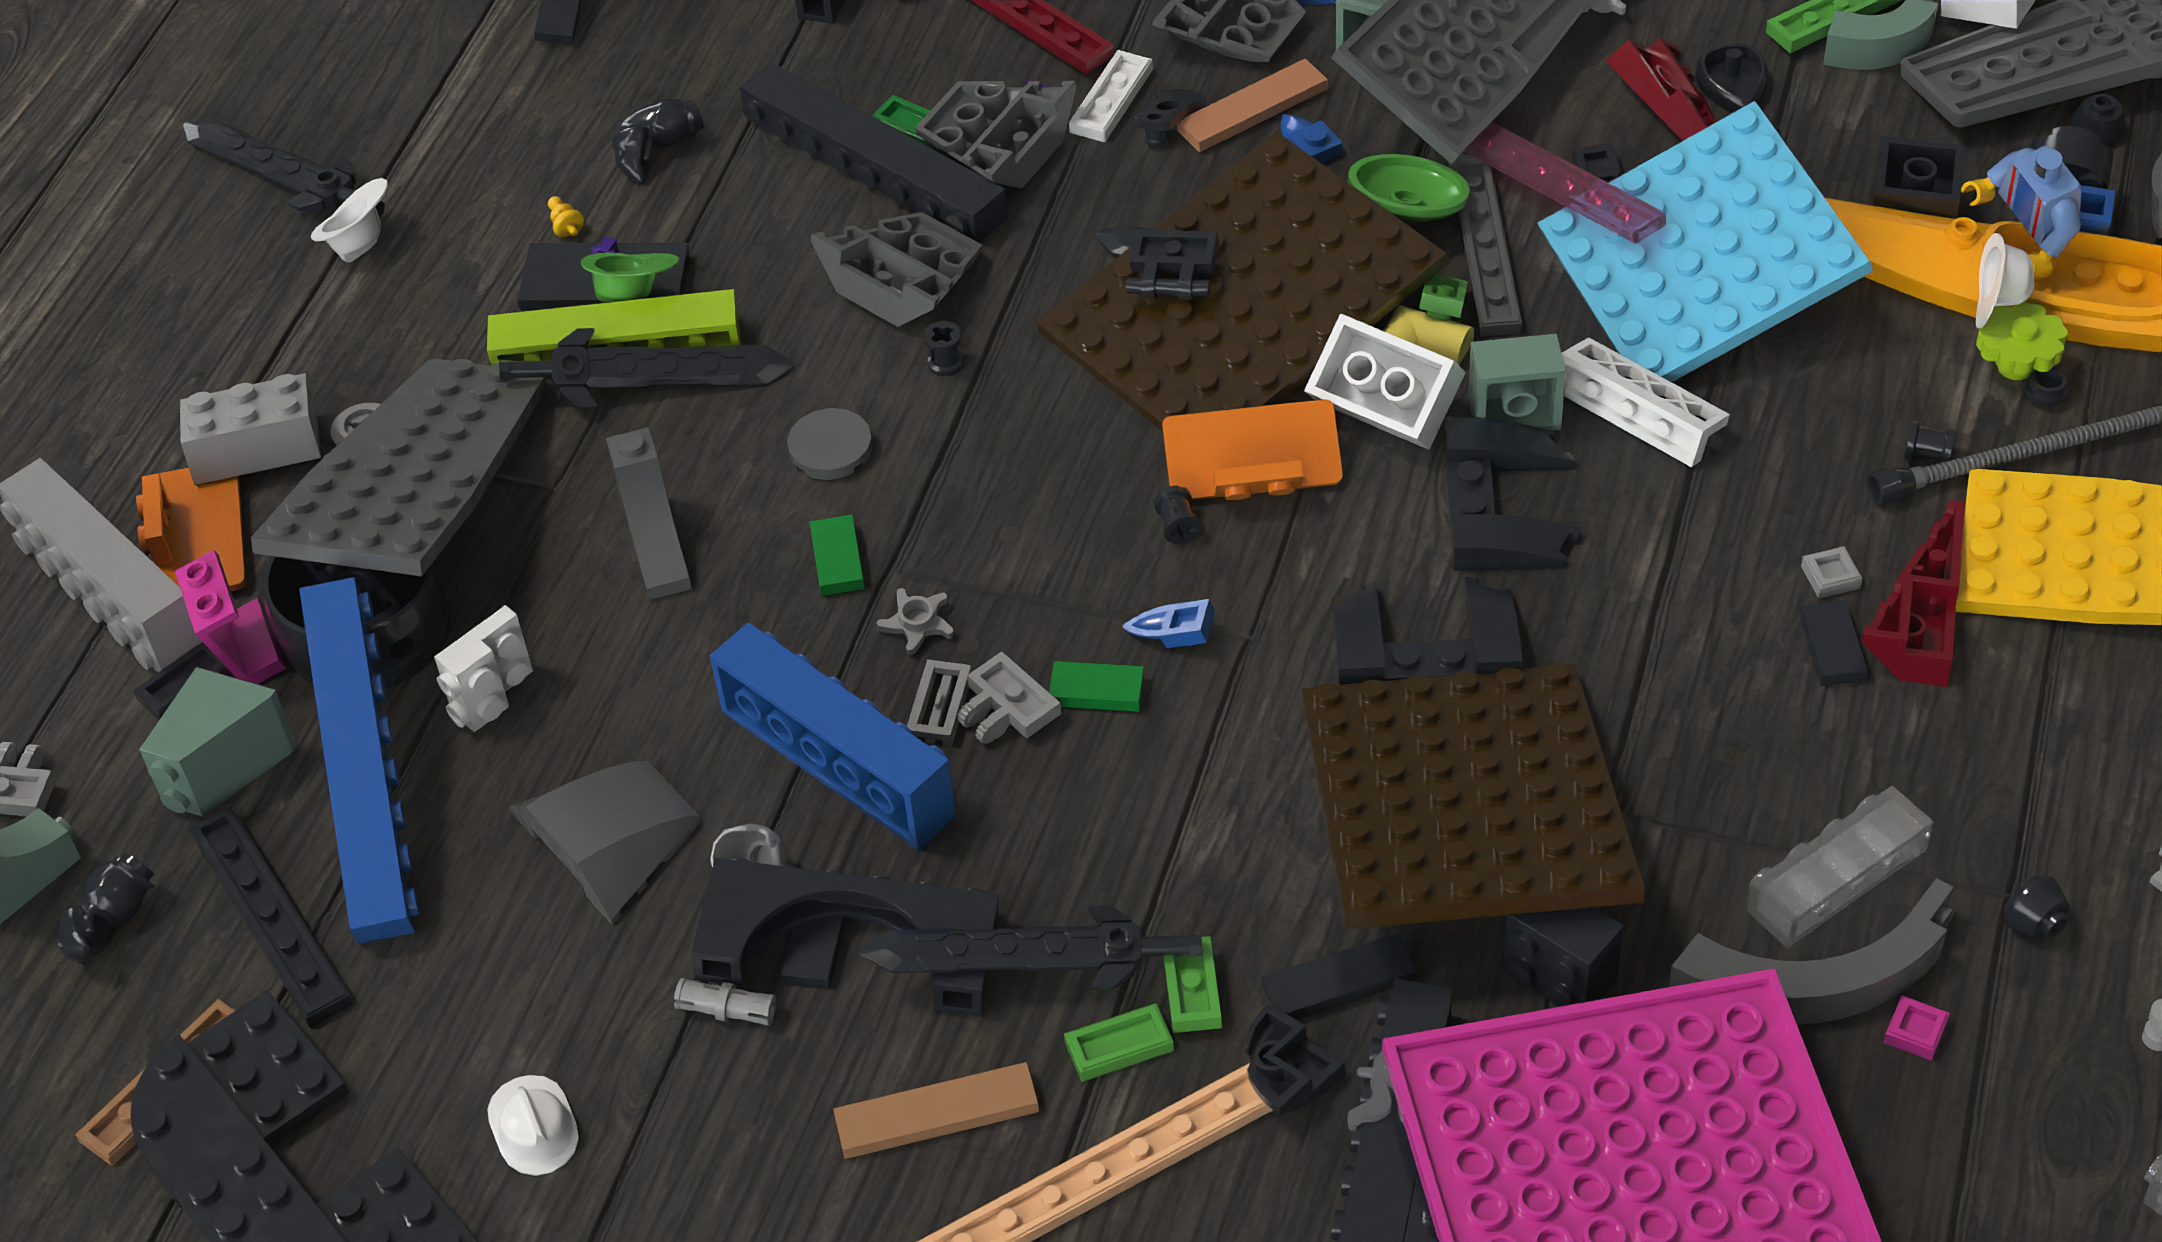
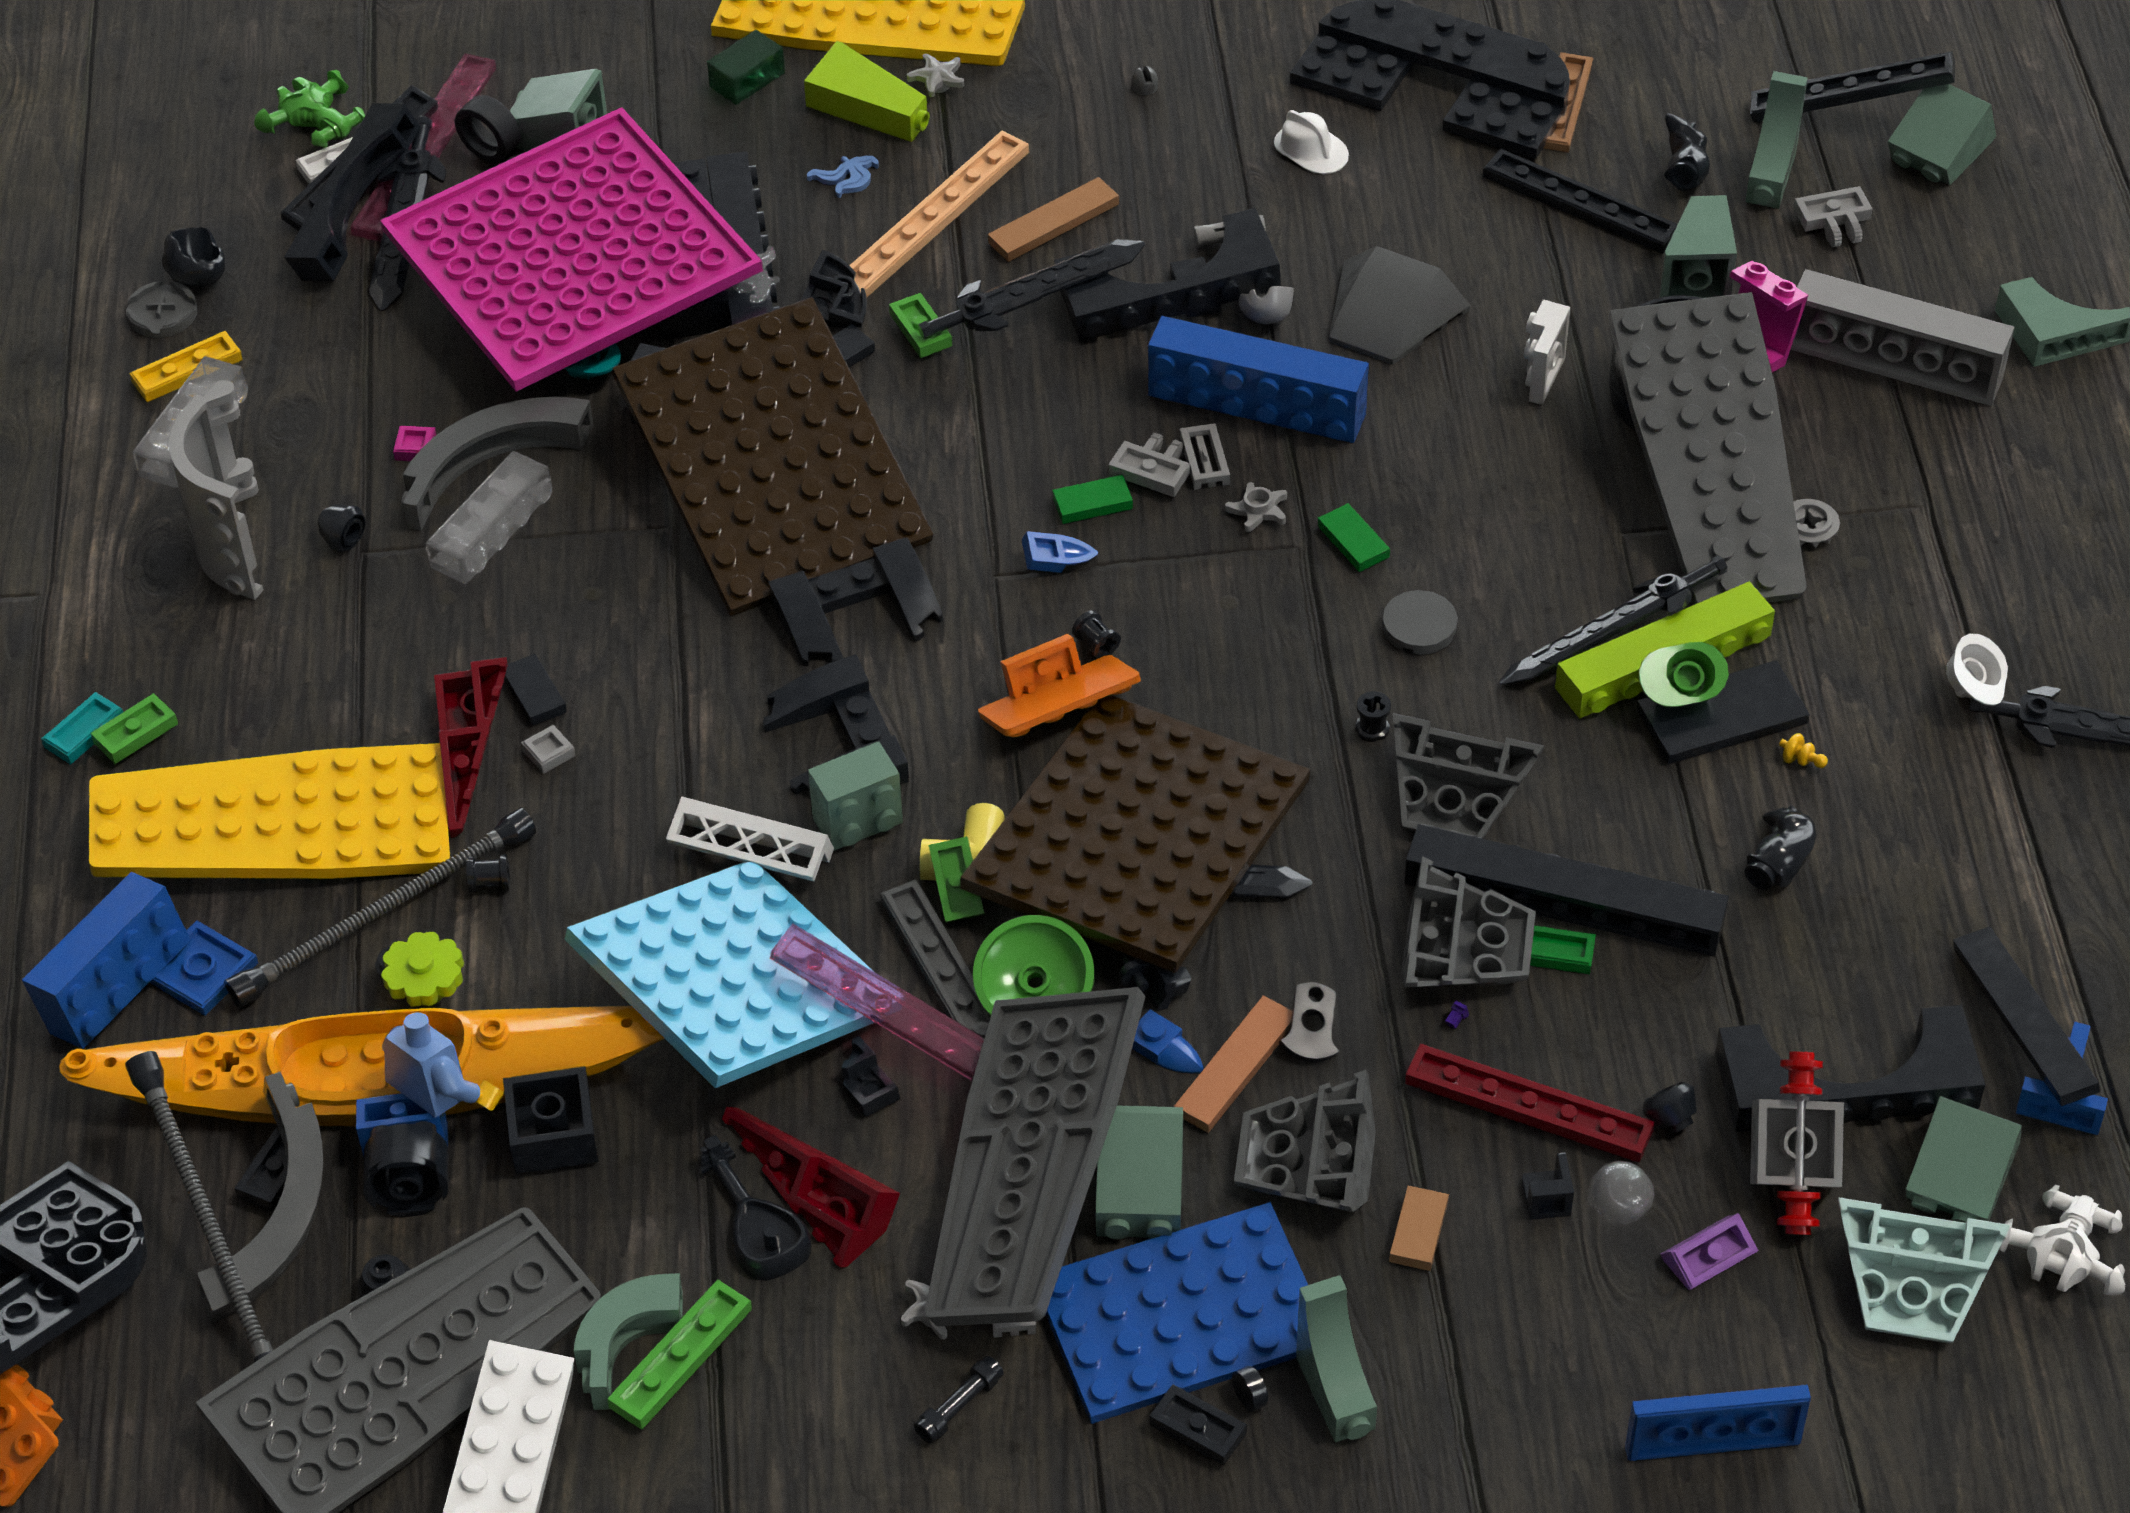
camera: 155 degrees right, 0 degrees up
orange bracket [136,468,246,591] -> none
light grey brick [180,373,321,485] -> none
blue brick [299,577,420,944] -> none
dark purple piece [591,237,618,254] -> none
dark grey arch [606,427,692,600] -> none
bright green tile [1064,1003,1174,1082] -> none
white tile [1069,50,1153,142] -> none
black plate [1126,229,1219,300] -> none
white brick [1304,314,1466,450] -> none
white piece [1976,233,2034,329] -> none

